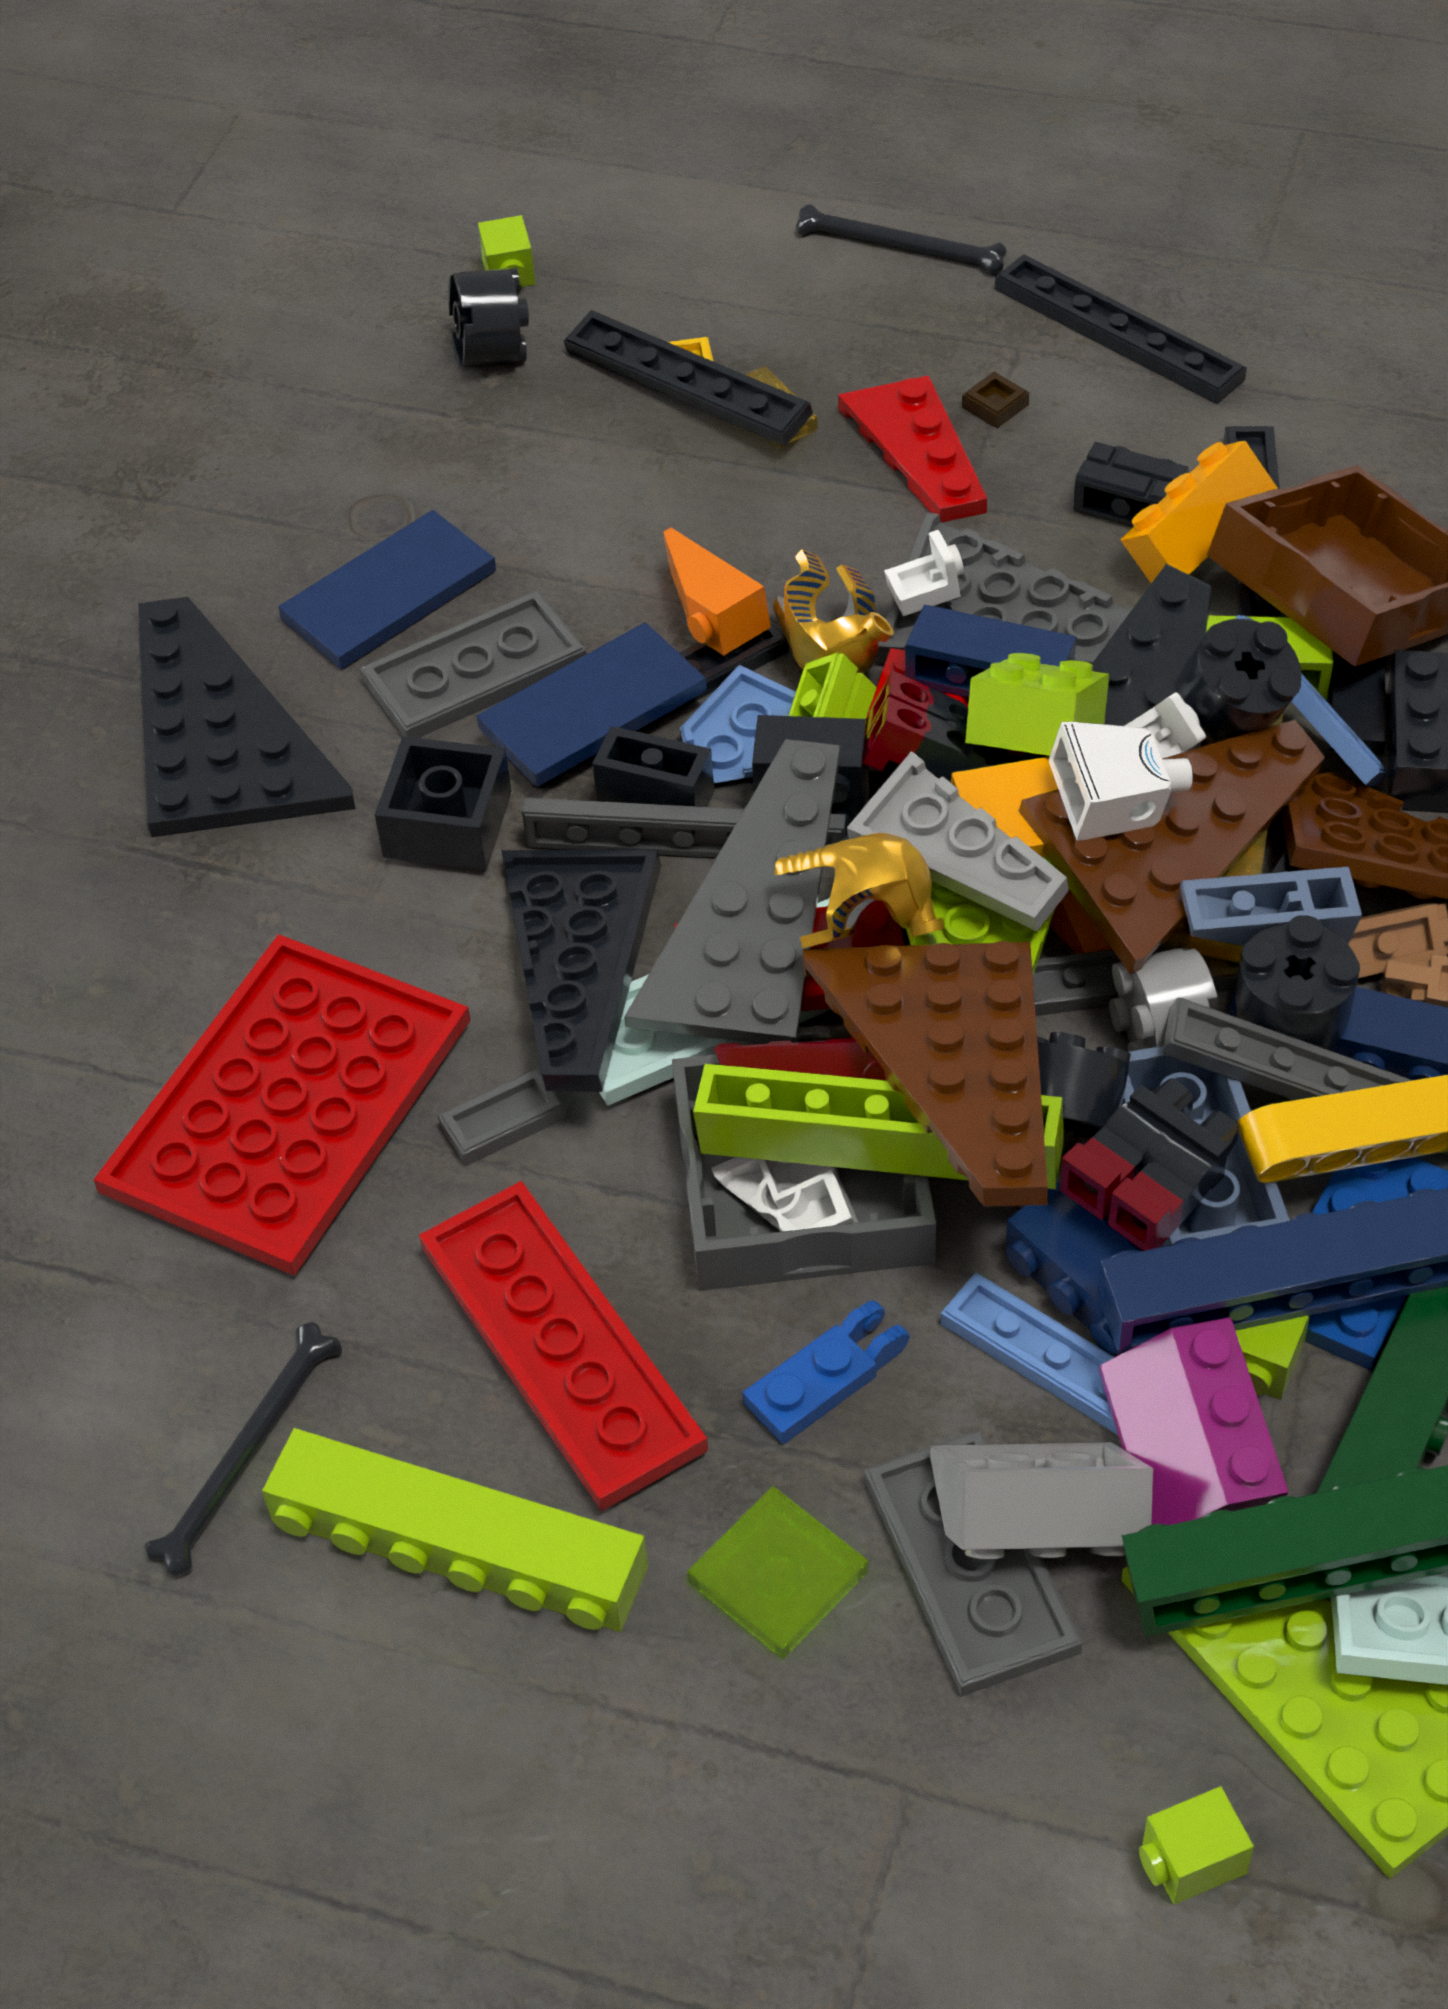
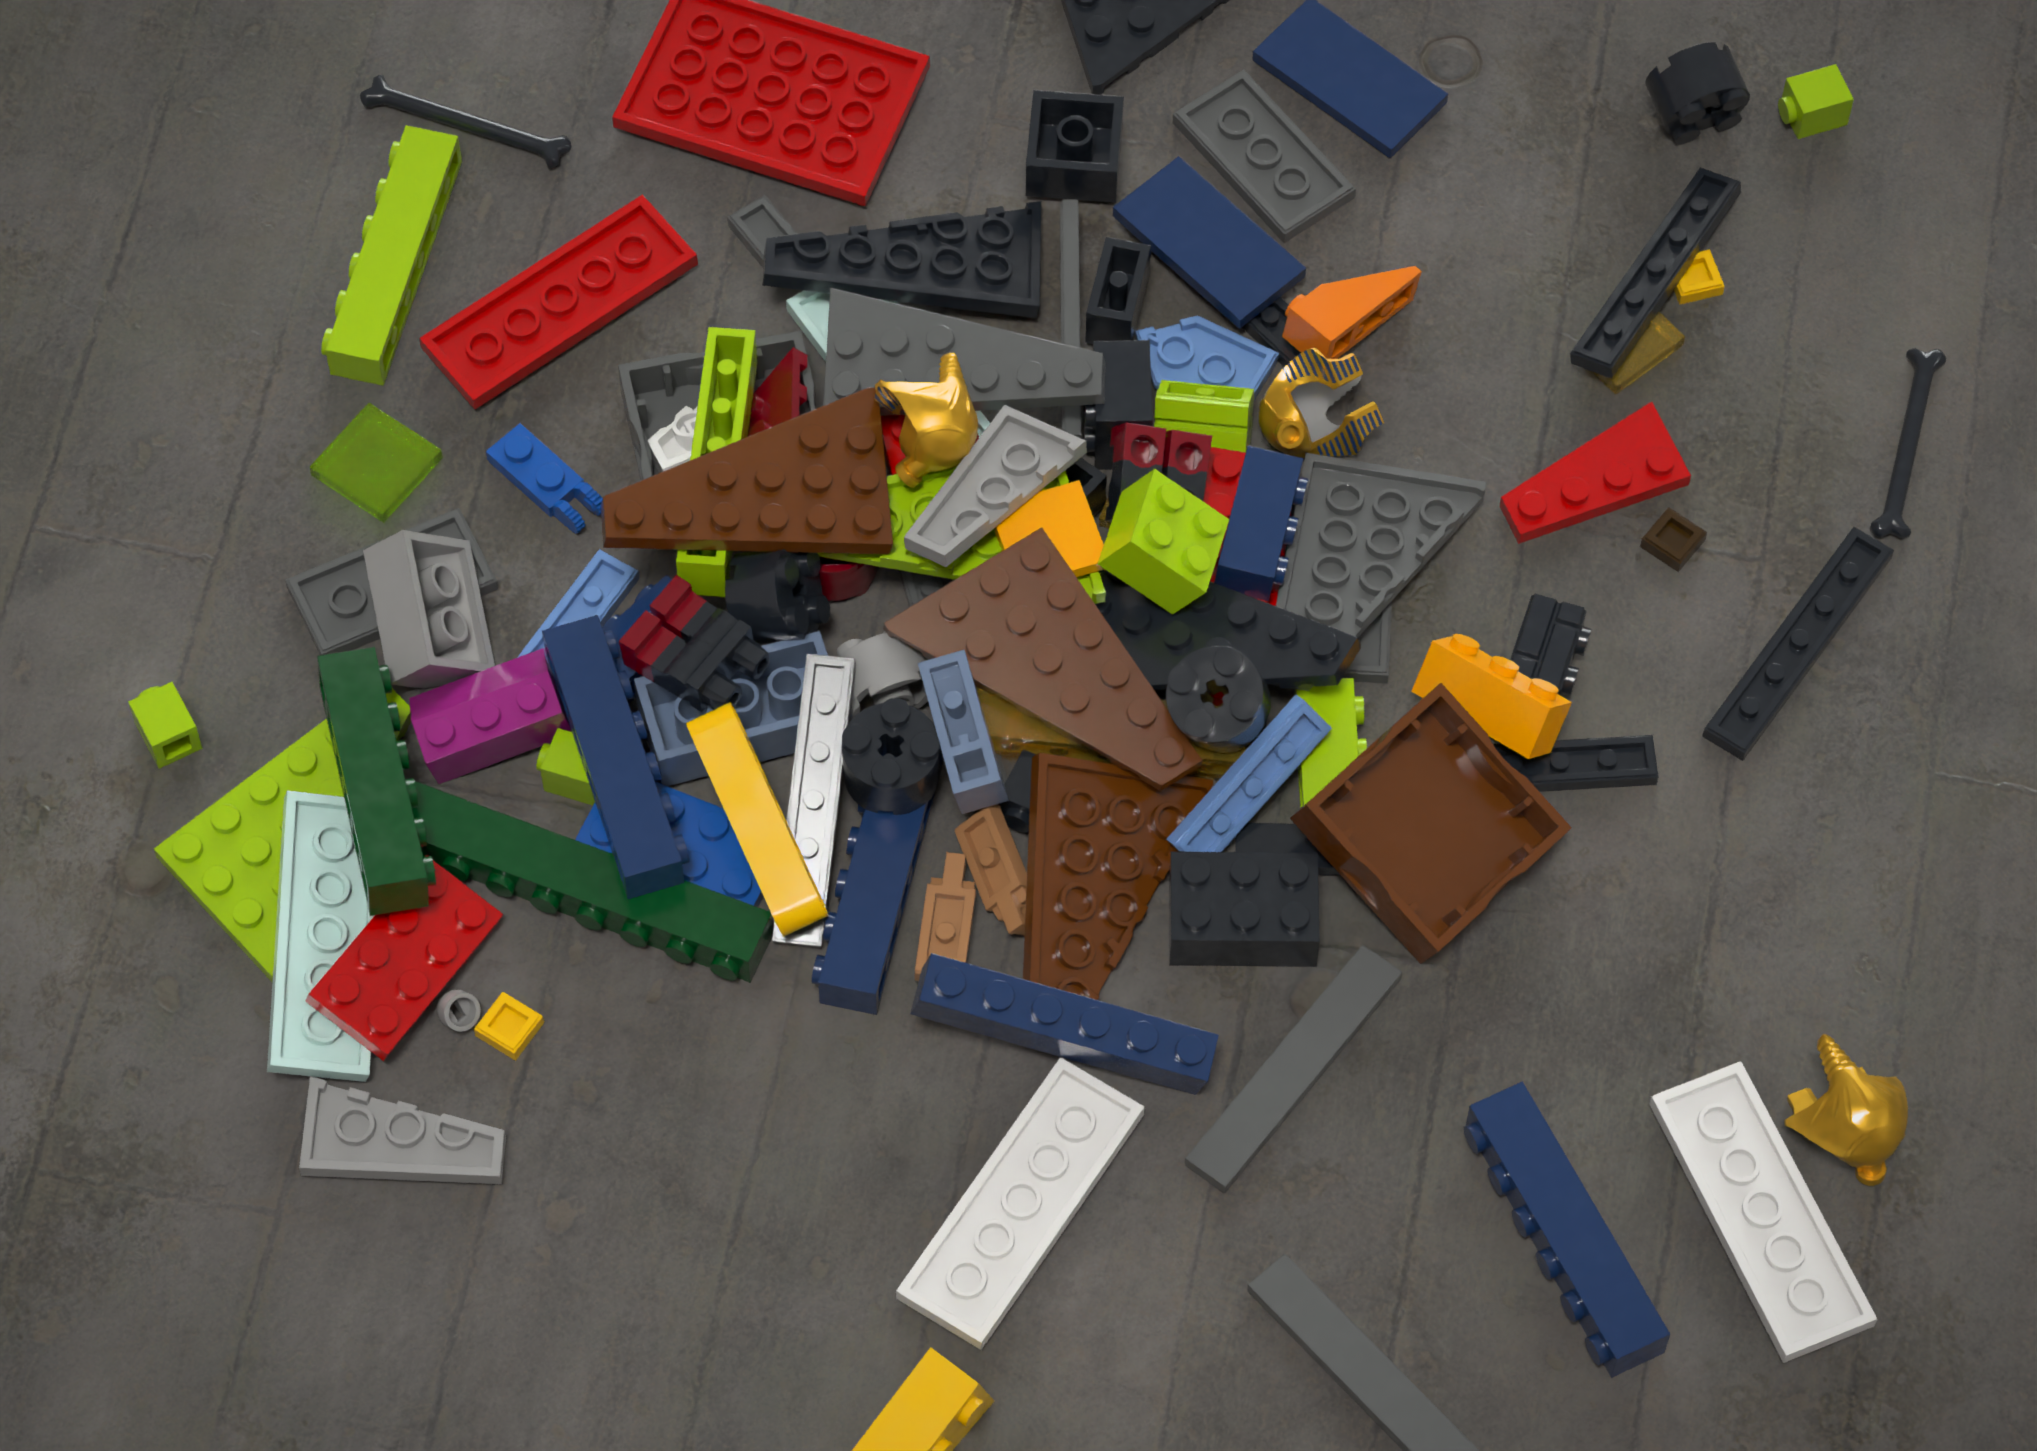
camera: 80 degrees right, 10 degrees up
white bracket [884,530,964,616] -> none
white torso [1048,722,1193,841] -> none
white bracket [1125,693,1206,758] -> none

